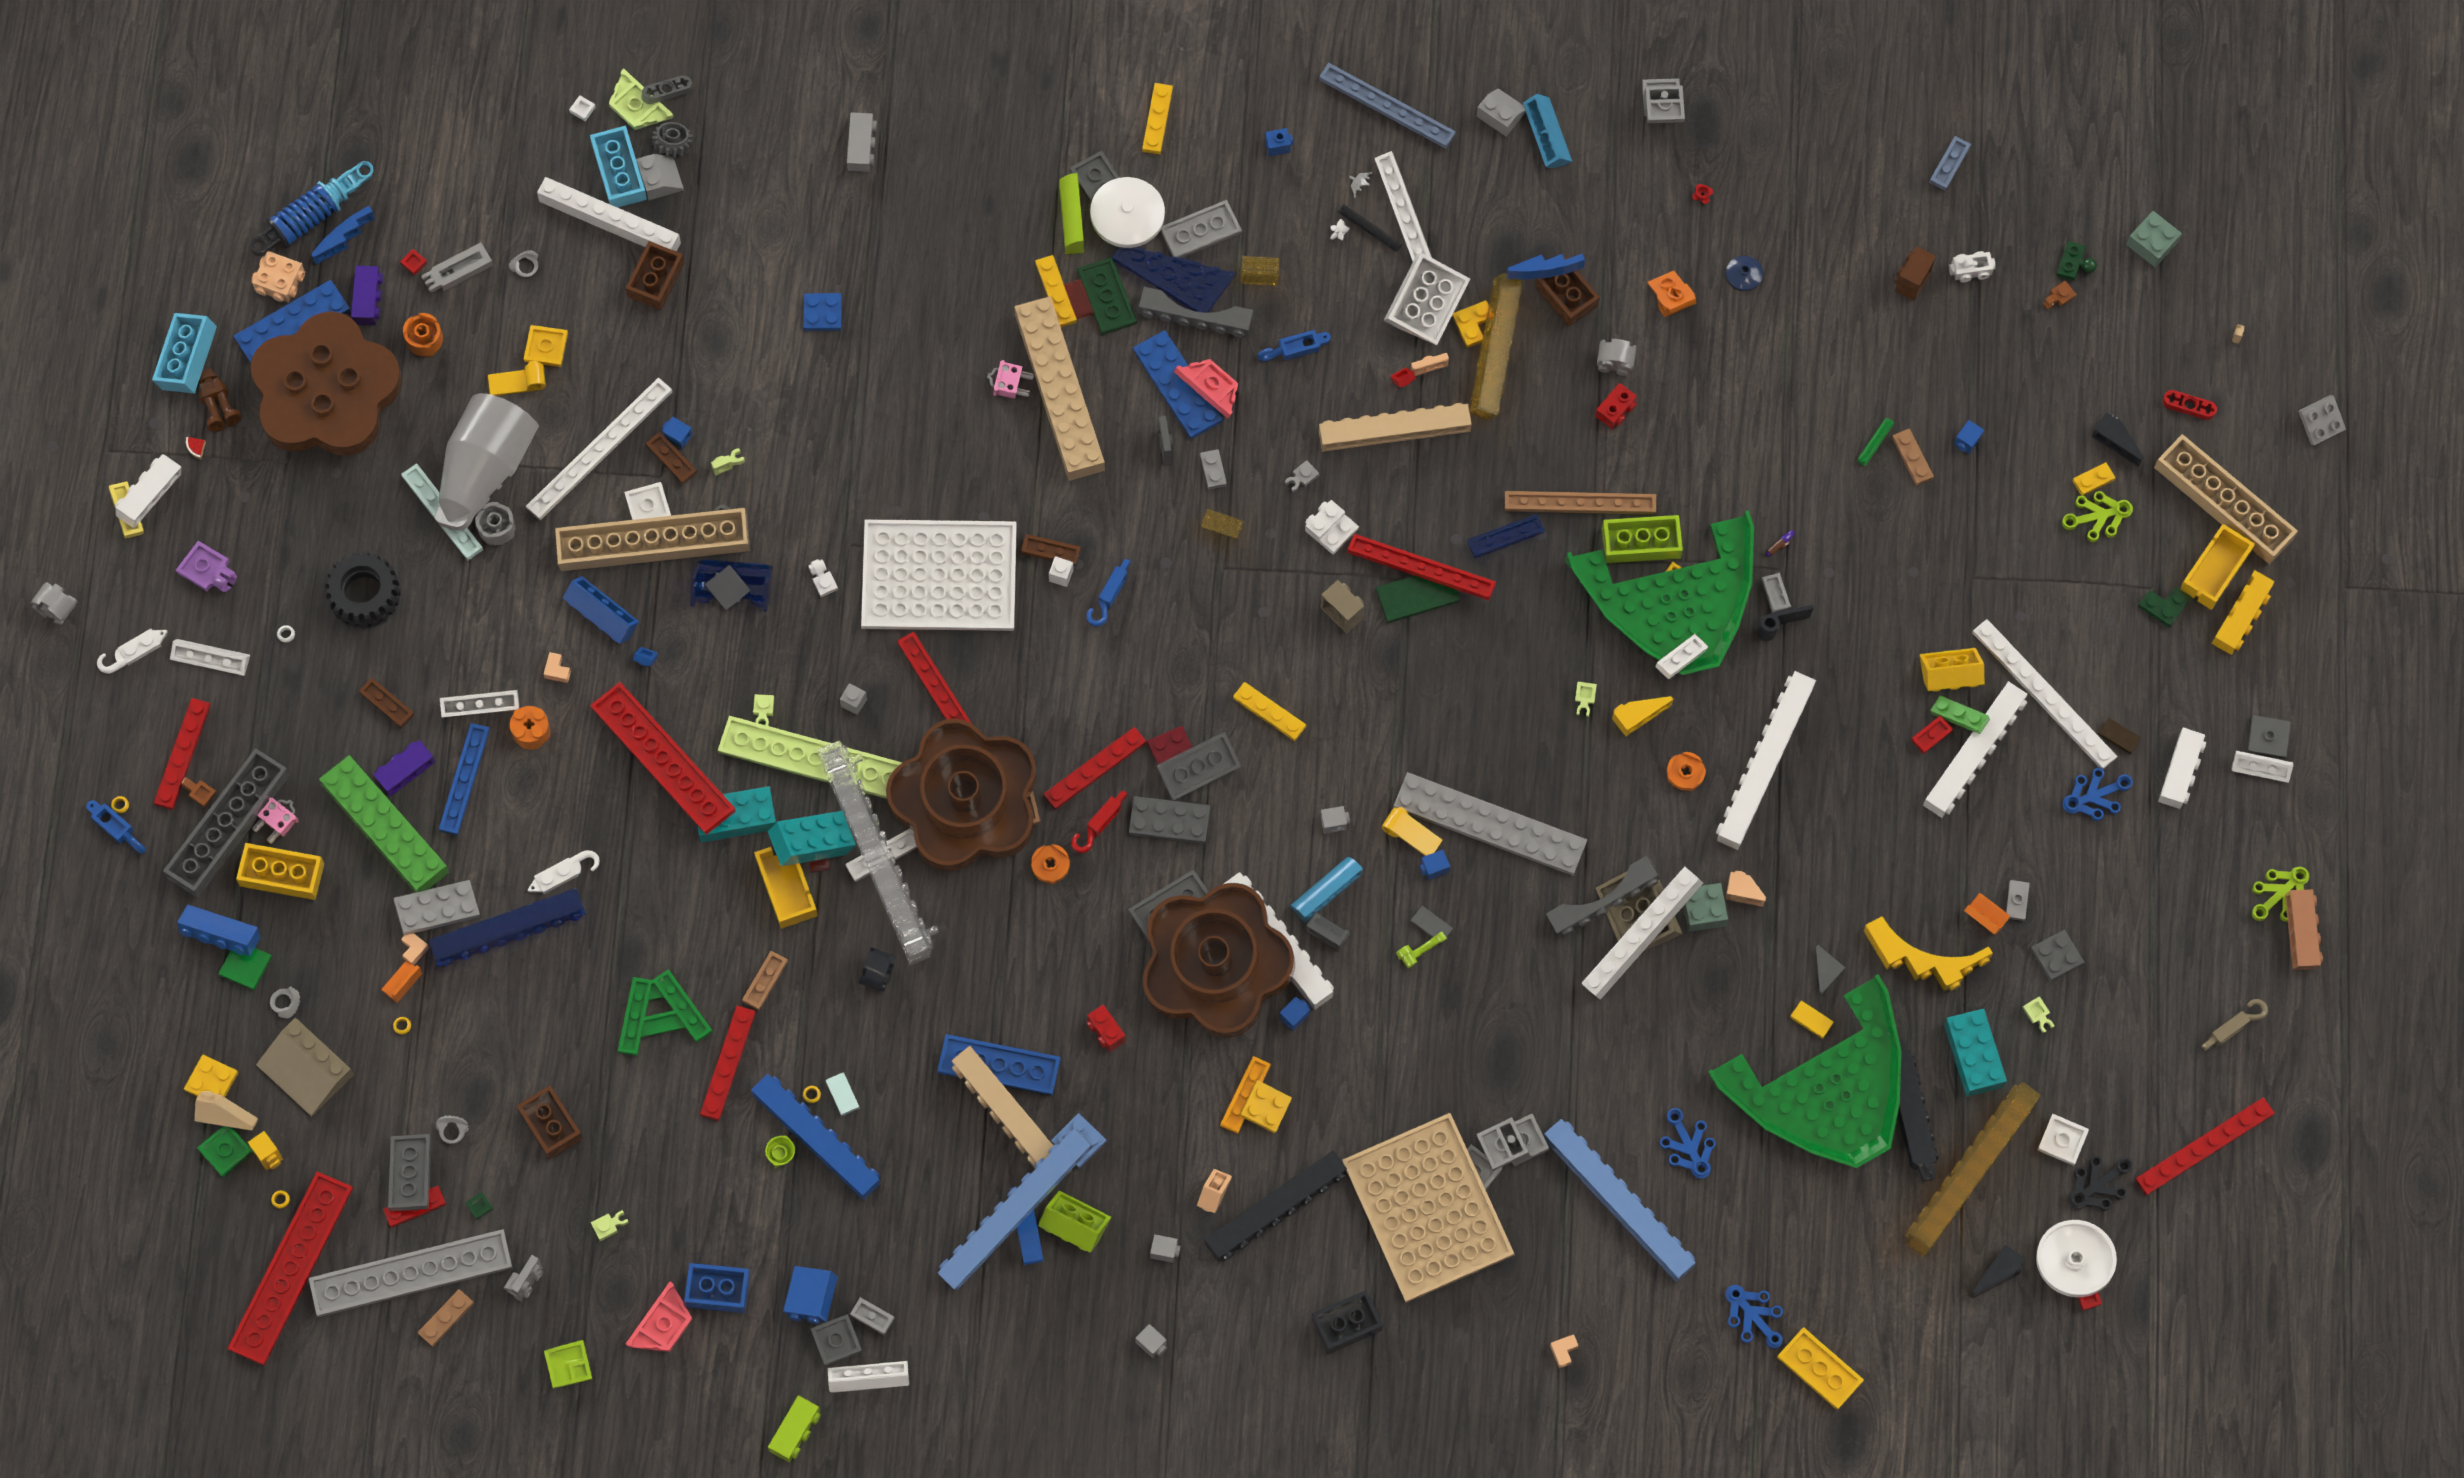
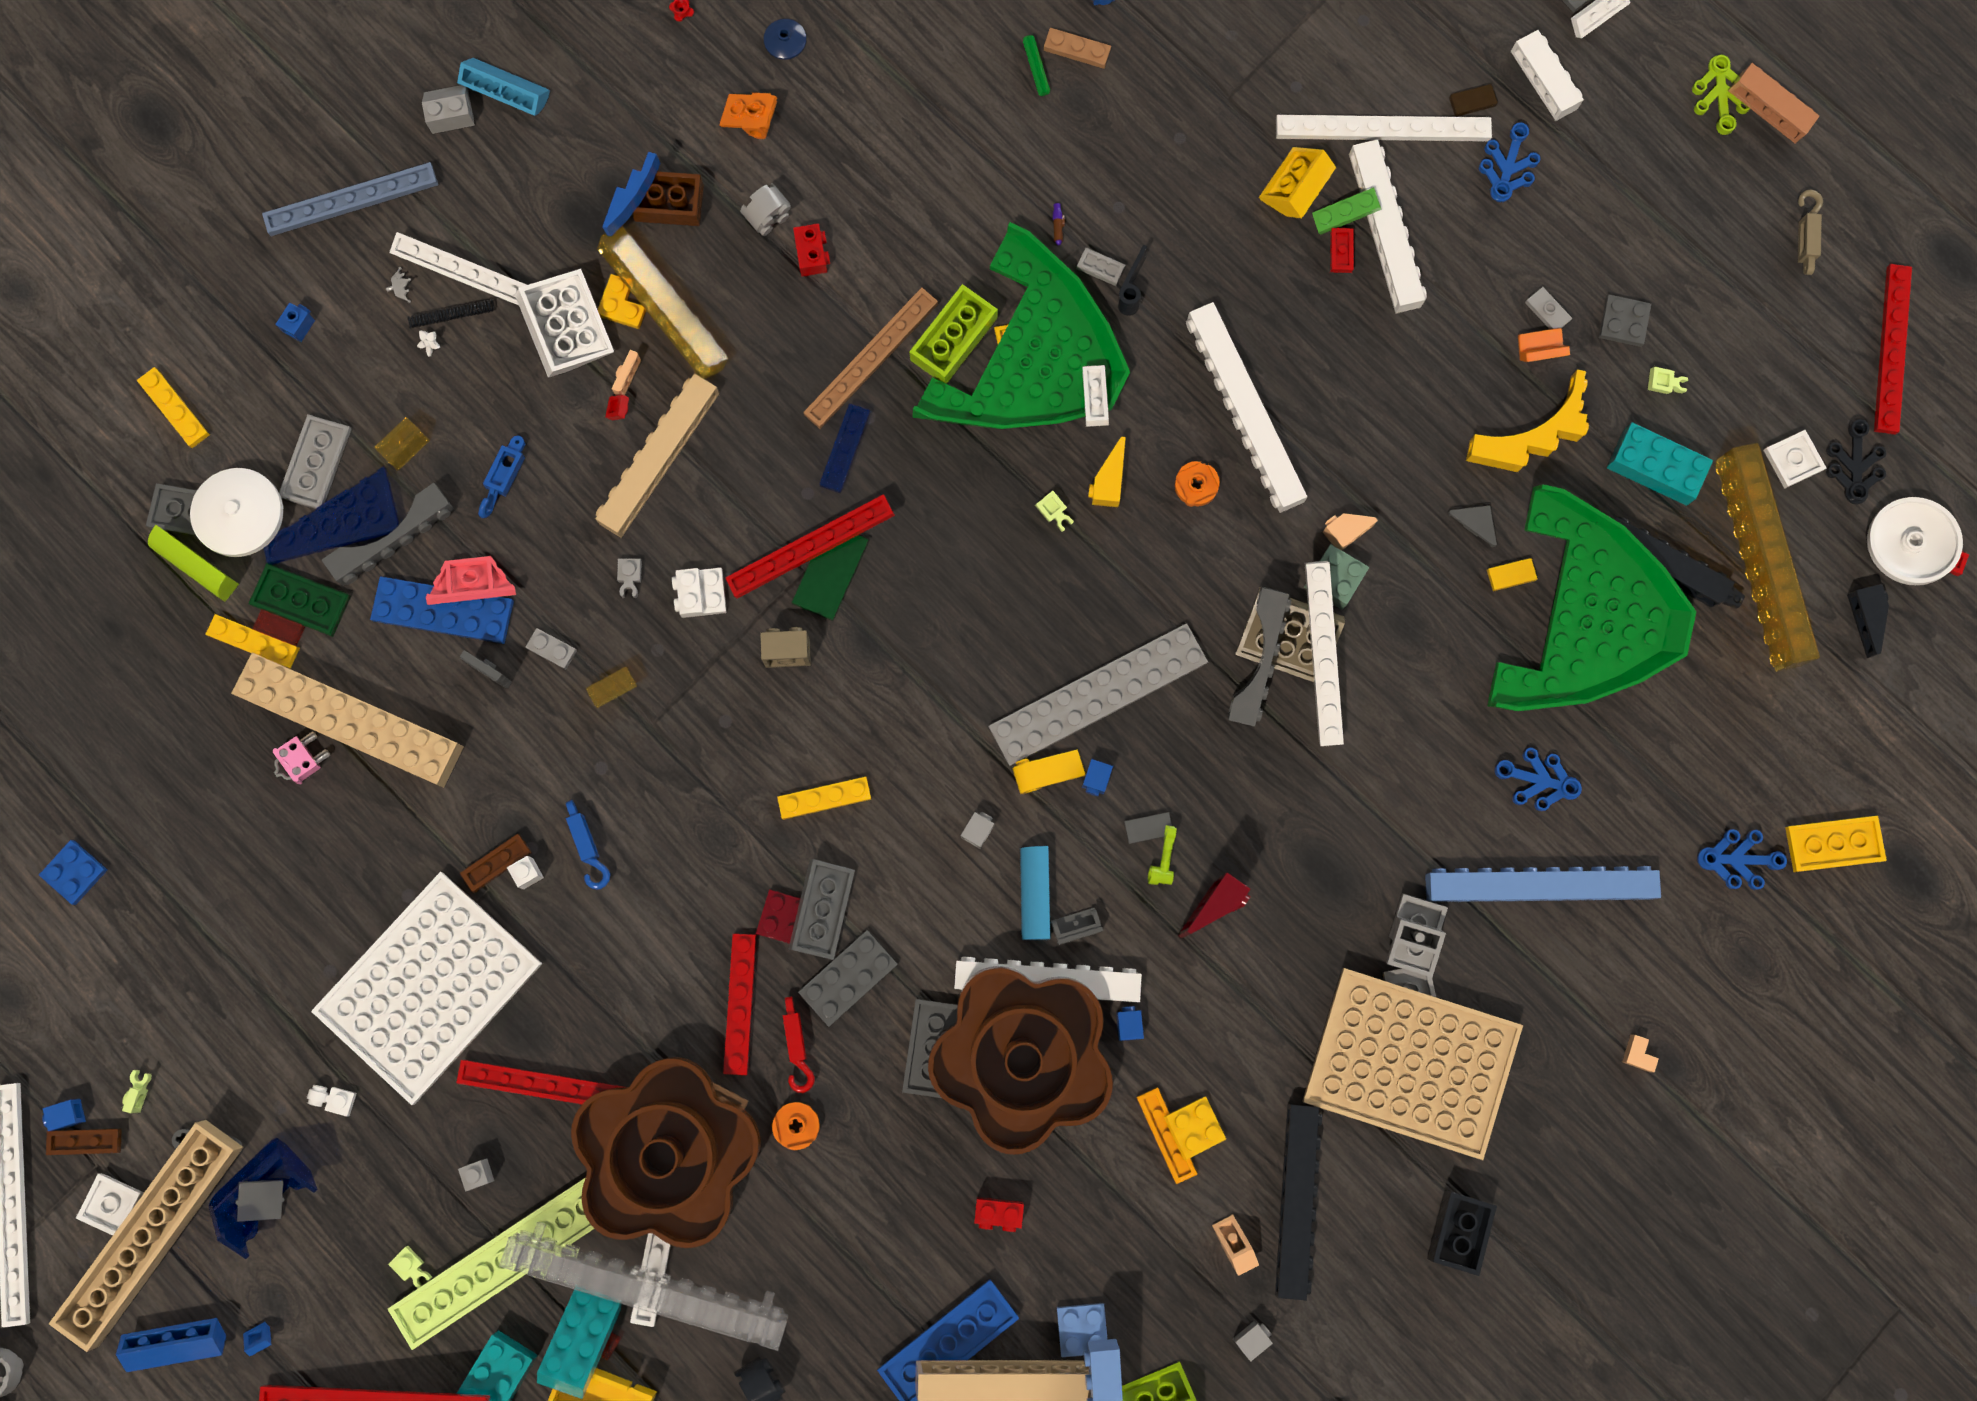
camera: 50 degrees left, 10 degrees up
none -> dark red slope [1178,873,1251,938]

